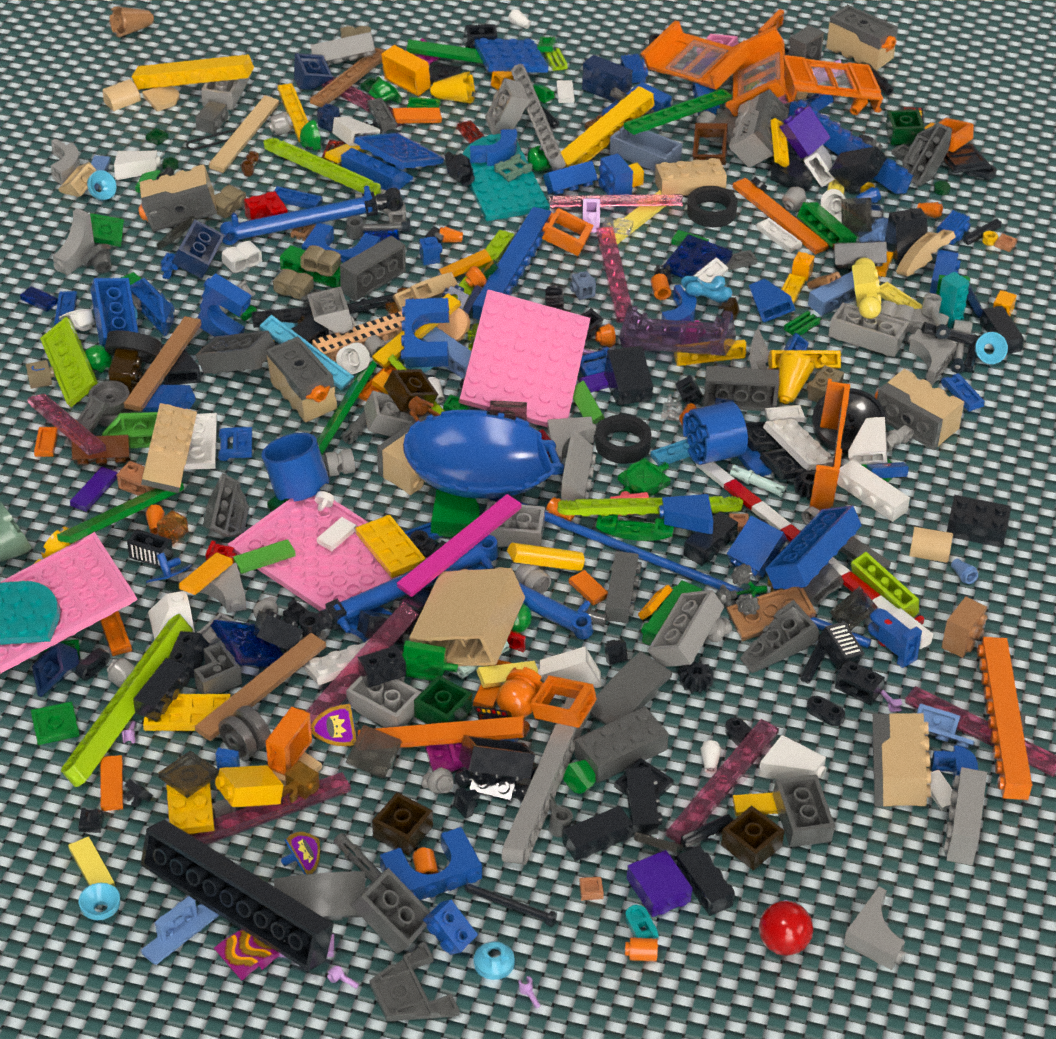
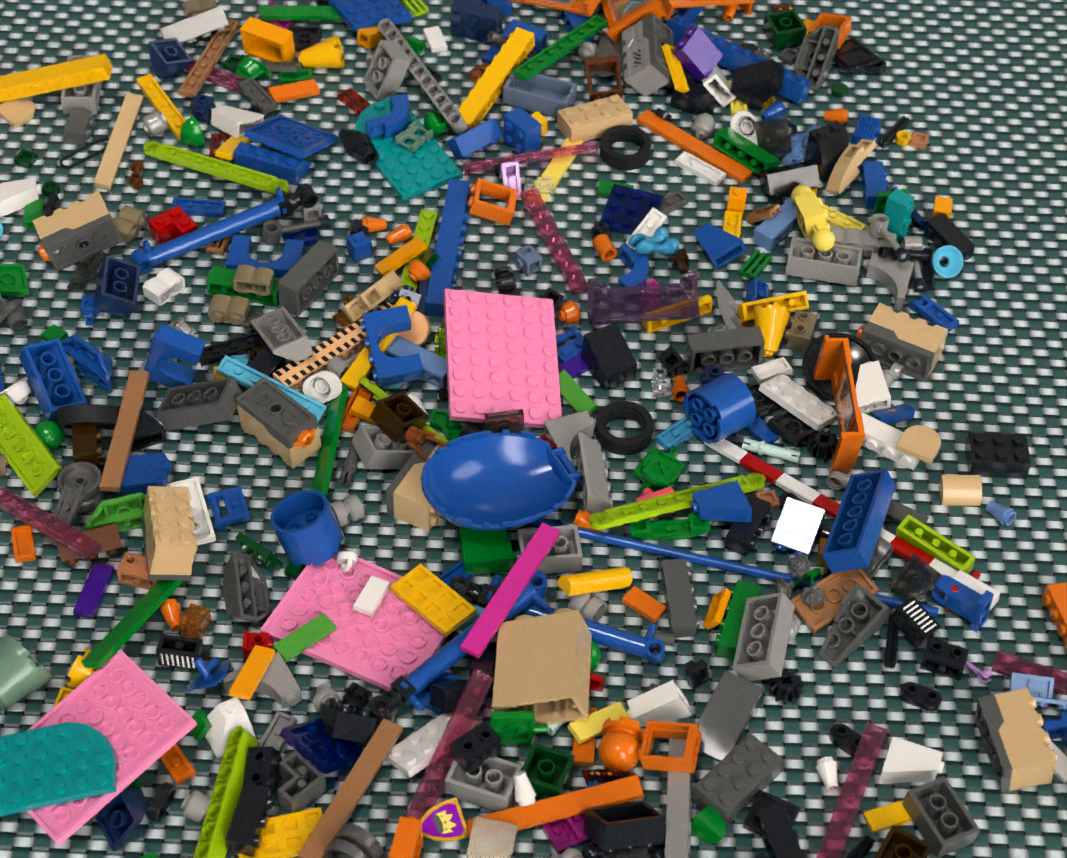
camera: 15 degrees left, 5 degrees up
black pin [347,293,396,314] -> none
medium nougat brick [941,596,988,658] -> none
none -> green tile [190,710,212,741]
none -> dark green plate [235,532,283,570]
none -> dark grey tile [265,61,302,72]
none -> orange cone [385,224,413,245]
none -> white cone [513,771,536,806]
none -> tan tile [895,425,941,464]

